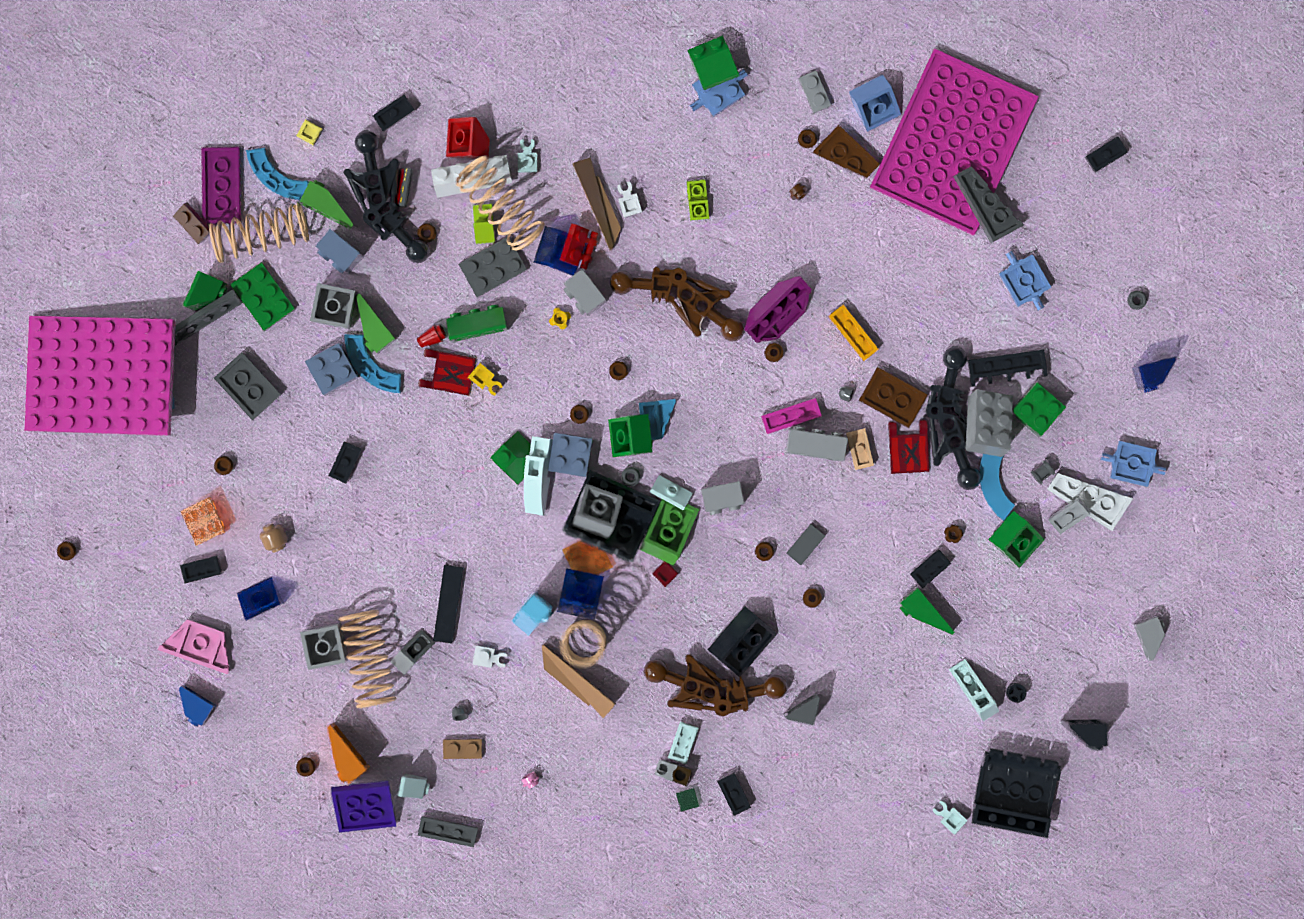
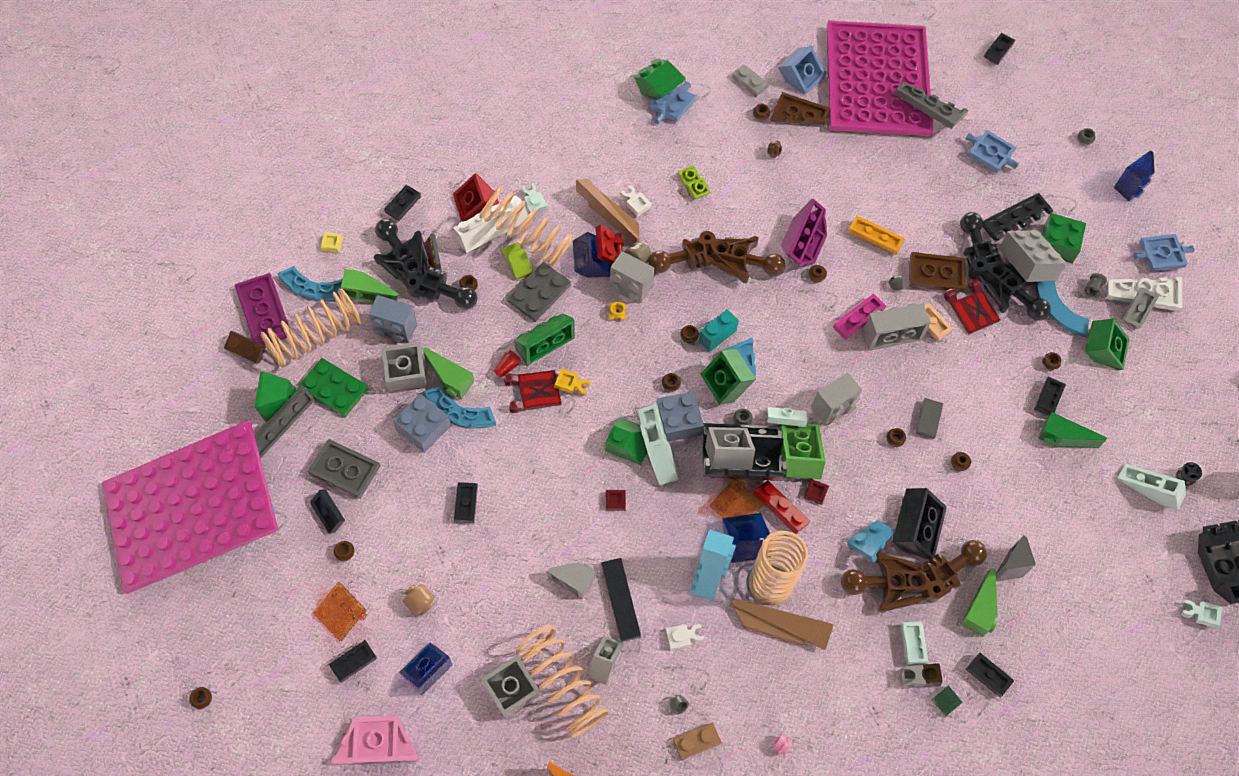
camera: 30 degrees left, 25 degrees down
none -> black plate [310,489,345,534]
none -> light grey slope [547,562,596,599]
none -> dark red tile [606,490,626,511]
none -> dark tan head [624,242,651,263]
none -> teal brick [699,309,739,352]
none -> red plate [753,480,810,535]
none -> dark azure wing [847,520,892,563]
none -> bright green slope [961,568,997,637]

